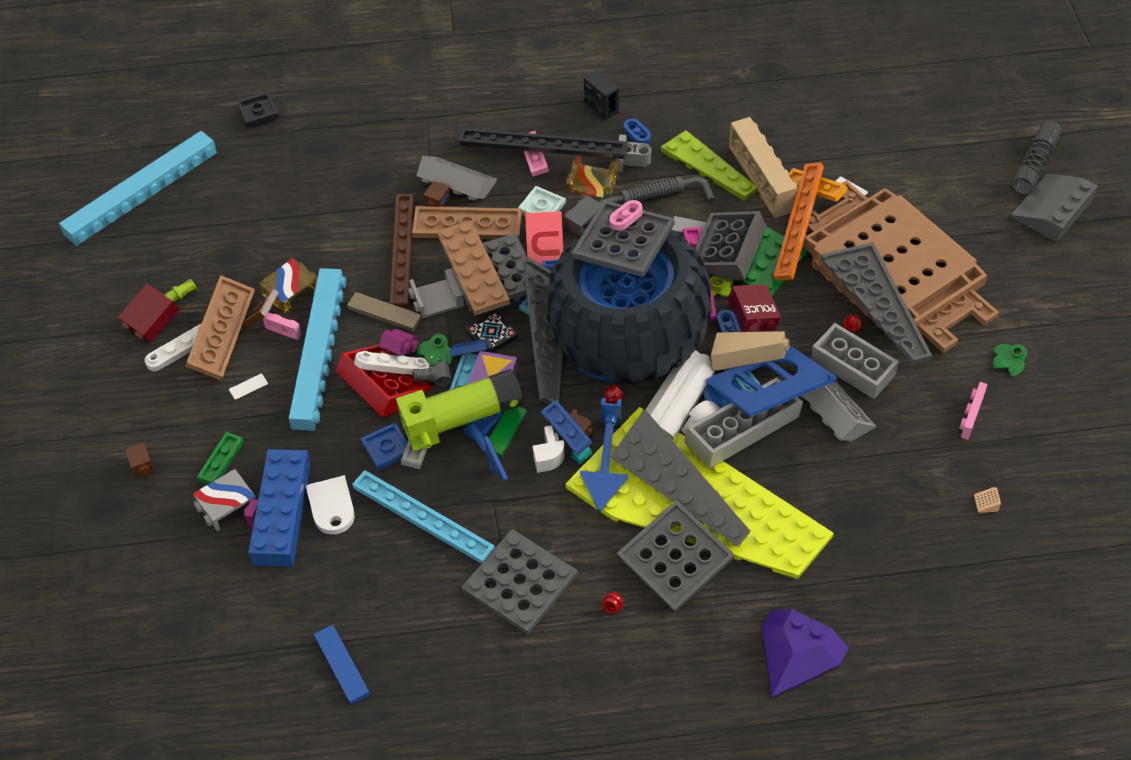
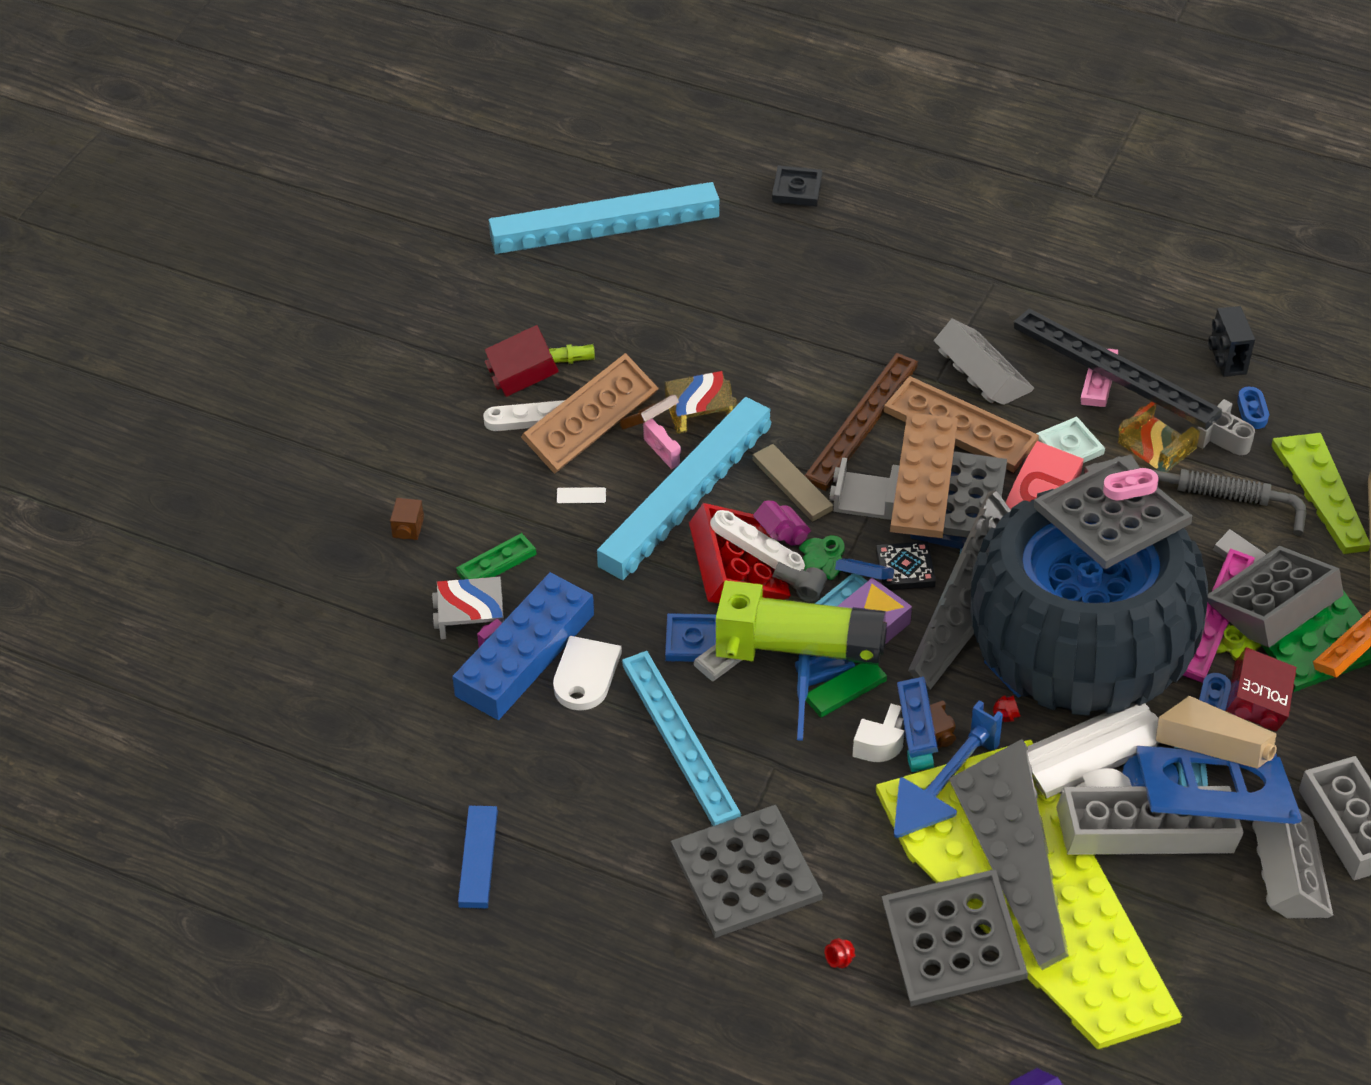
camera: 30 degrees right, 5 degrees down
reddish brown brick [424,181,450,207] -> none

